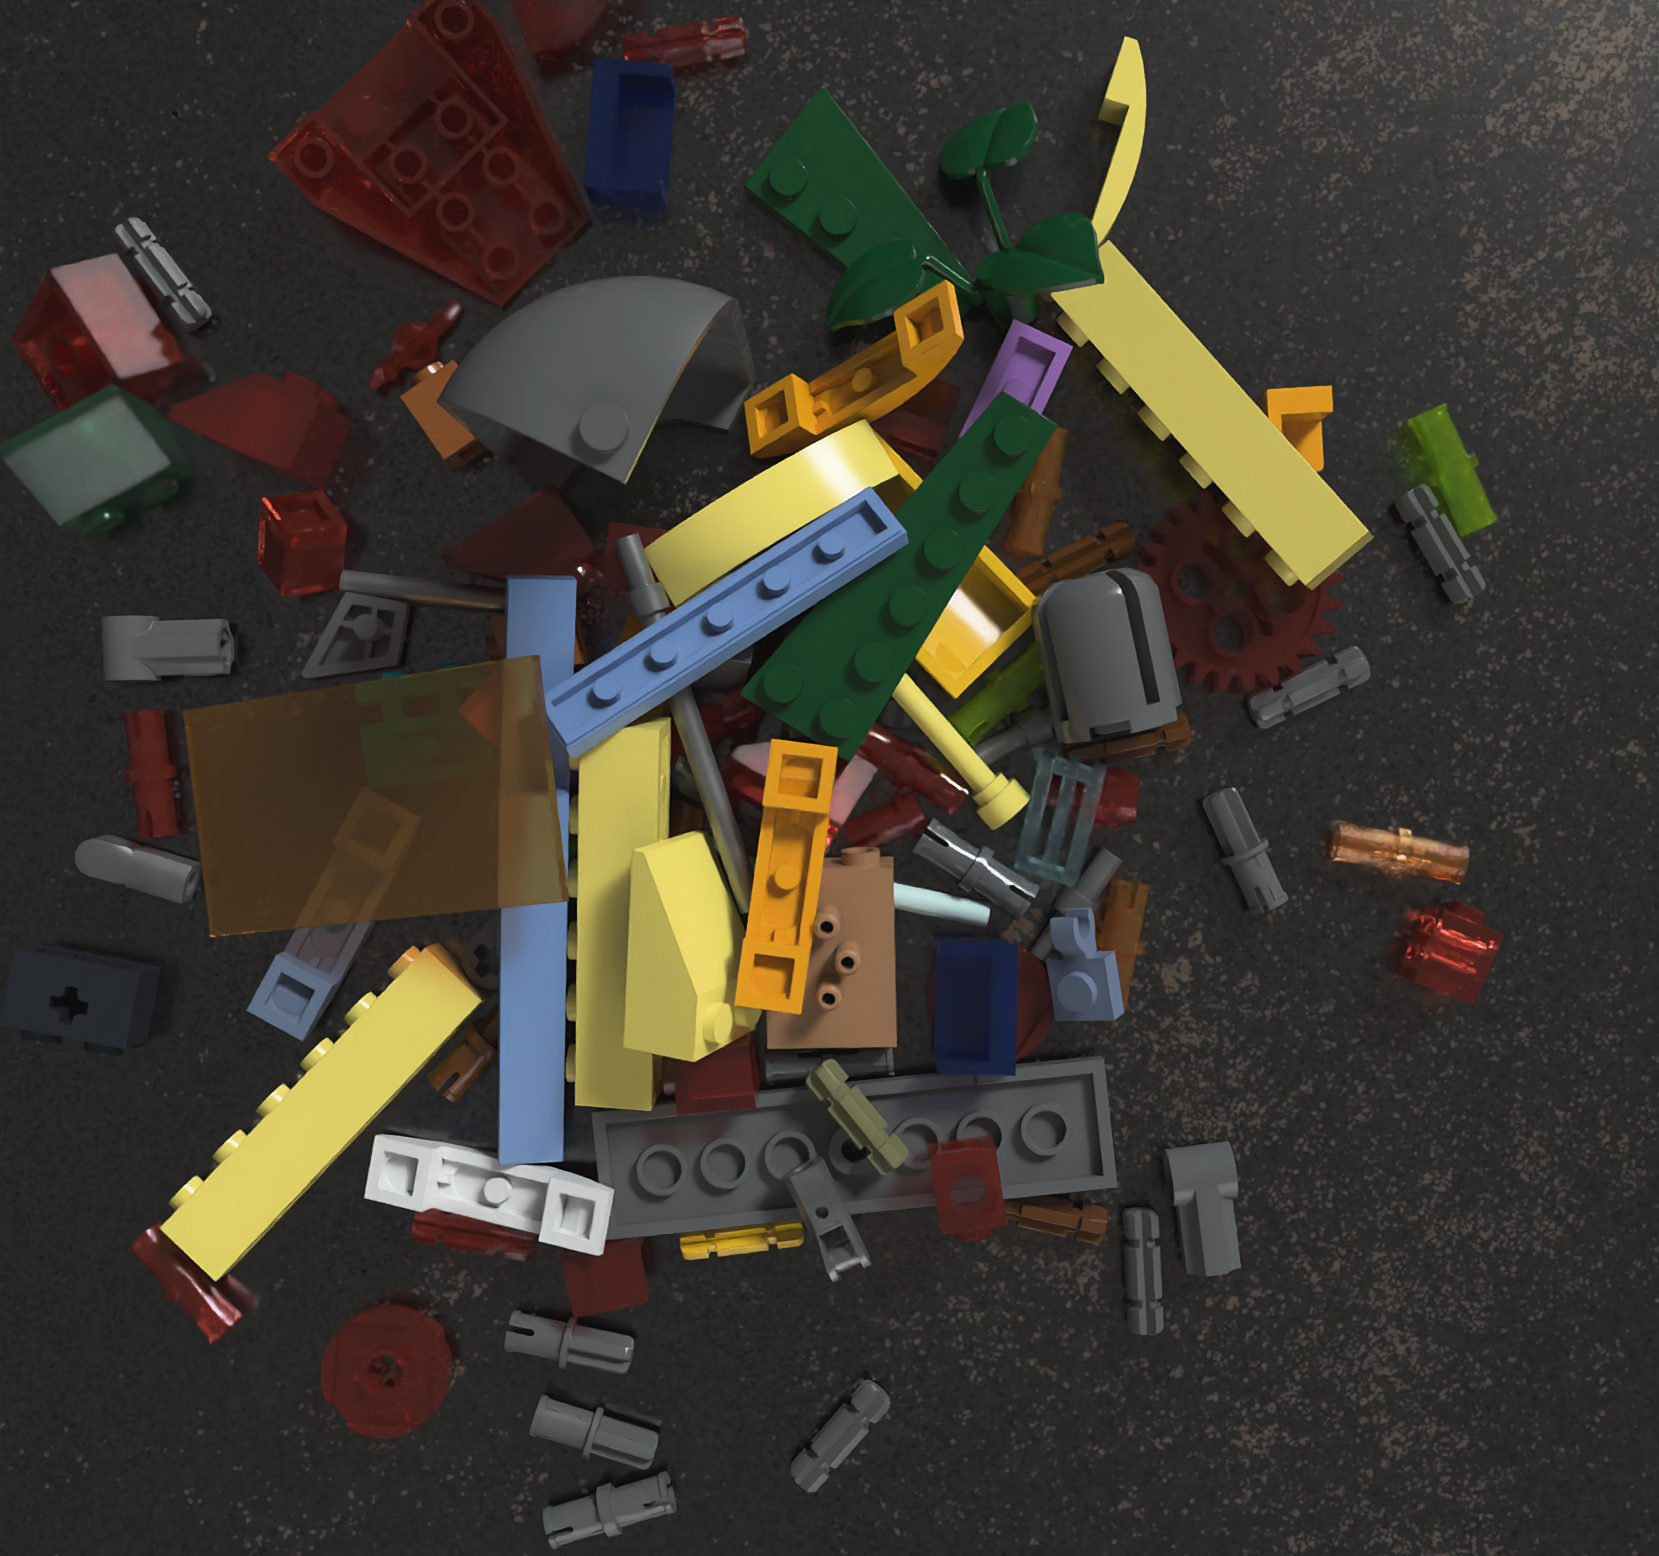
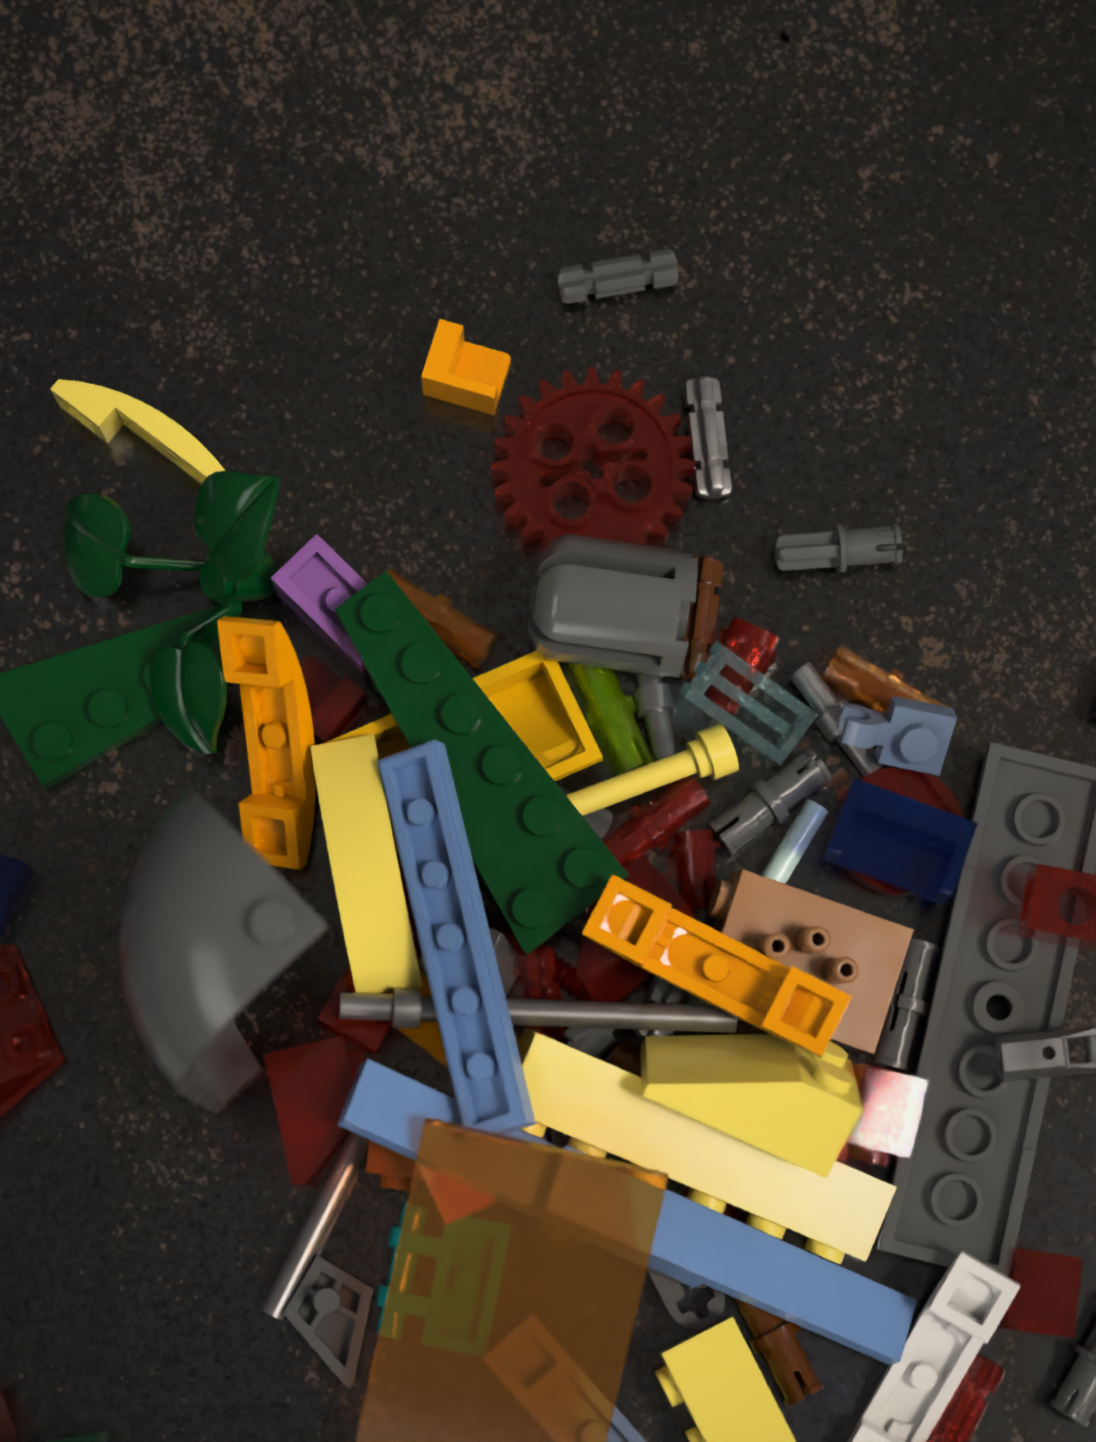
camera: 75 degrees left, 10 degrees down
clear red slope [167,371,353,491] -> none
clear red panel [257,490,348,597] -> none
clear red piece [367,297,462,390] -> none
dark orange brick [400,360,487,470] -> none
yellow axle [679,1219,804,1260] -> none
olive axle [805,1058,909,1176] -> none
reddish brown axle [1015,520,1137,597] -> none
light yellow brick [1050,240,1374,590] -> none
clear orange pin [1330,821,1469,885] -> none
clear red brick [1397,900,1504,1006] -> none
clear neon green pin [1407,402,1499,536] -> none

